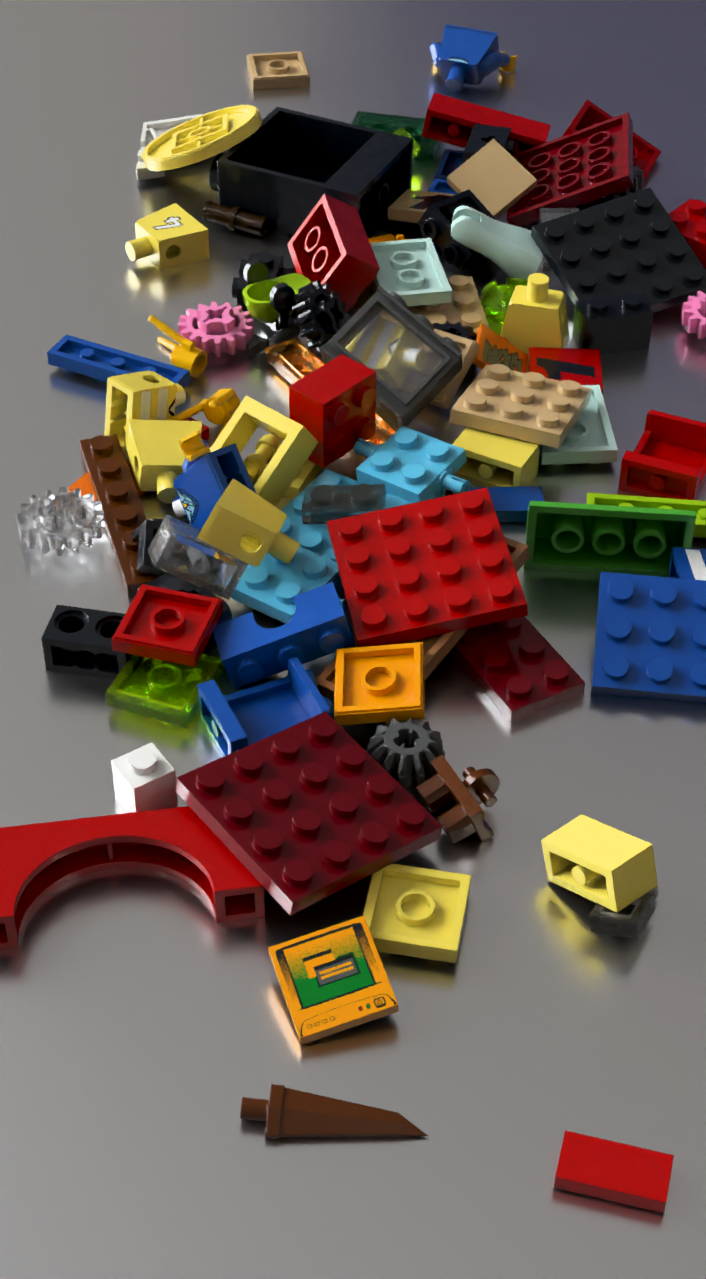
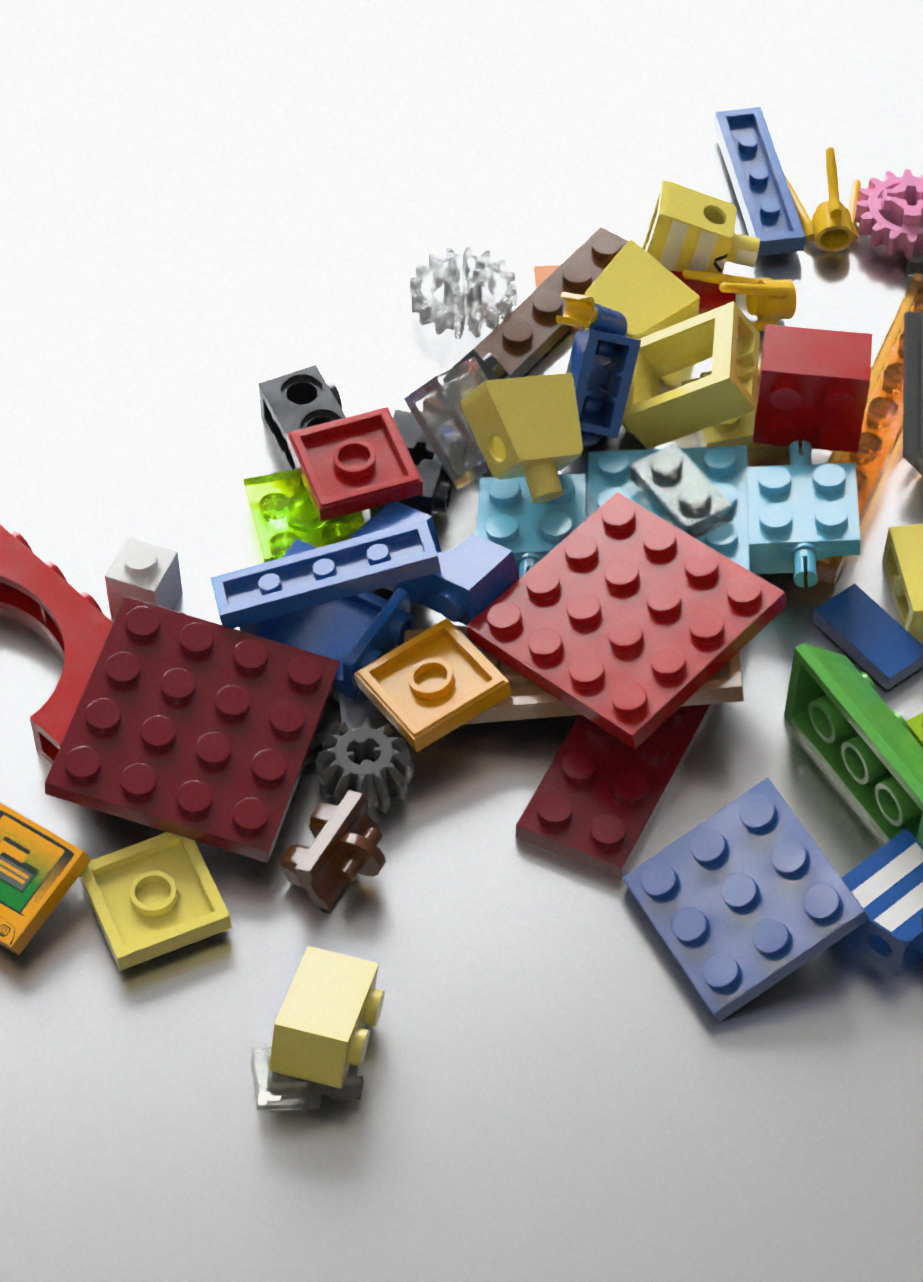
camera: 55 degrees right, 10 degrees up
none -> blue plate [210,519,441,628]

